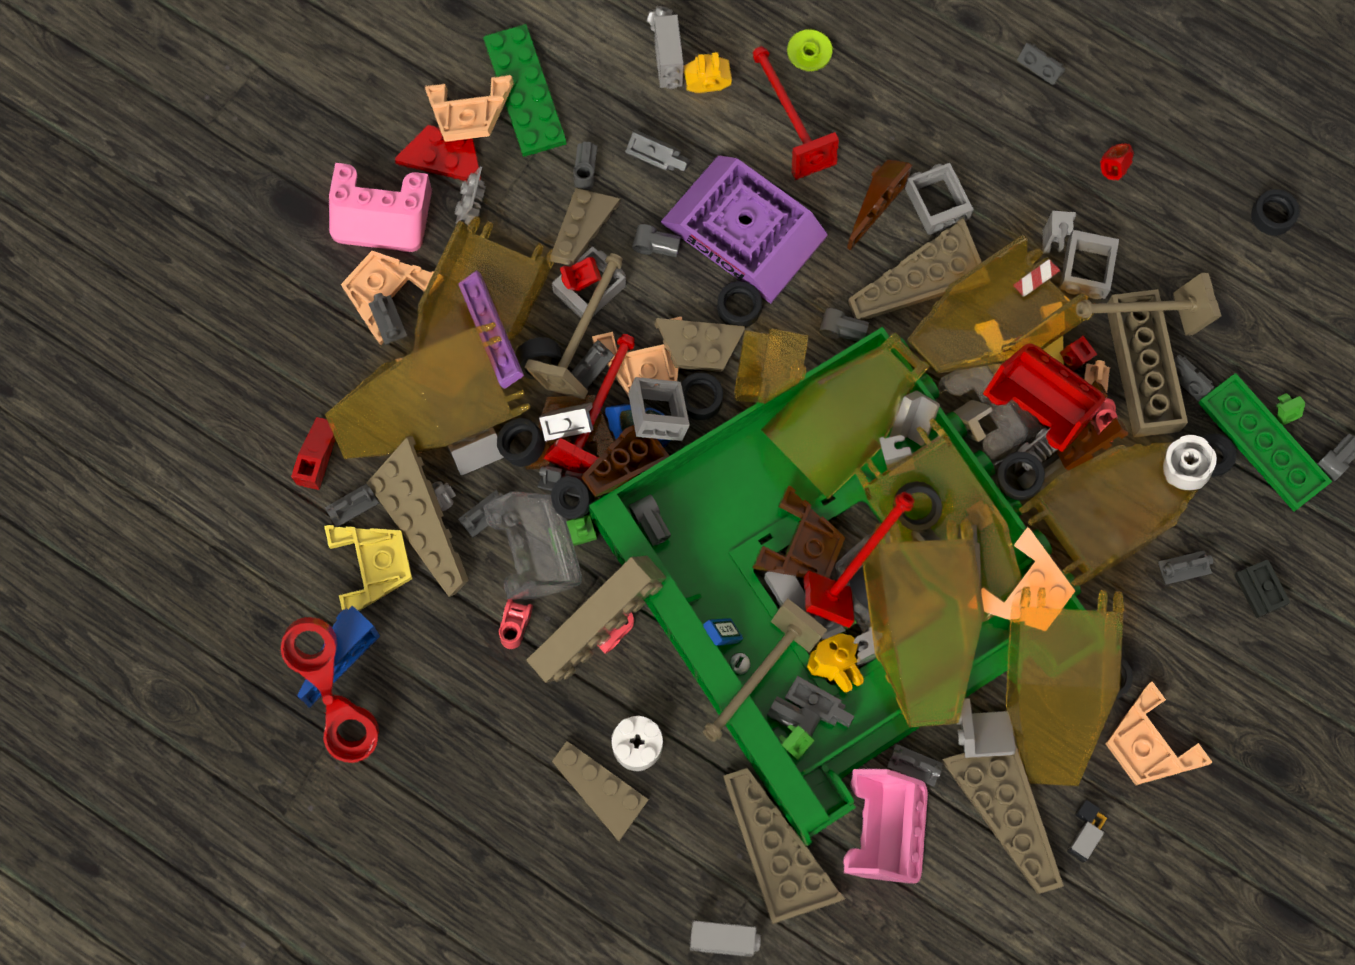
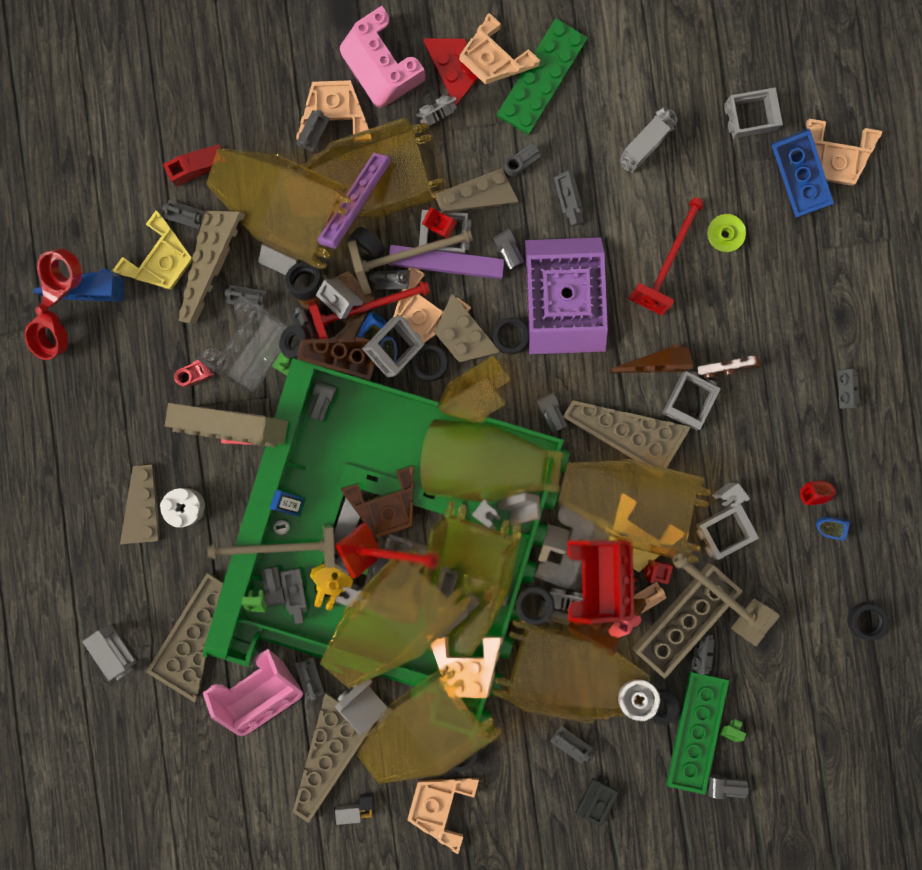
camera: 55 degrees right, 15 degrees up
light grey gear [432,481,456,511] -> none
yellow hinge [684,52,732,93] -> none
black tyre [893,481,943,531] -> none
clear sticker [1013,260,1060,296] -> none
none -> medium lavender tile [388,245,504,280]
none -> wing [698,355,762,379]
none -> rock [816,517,850,541]

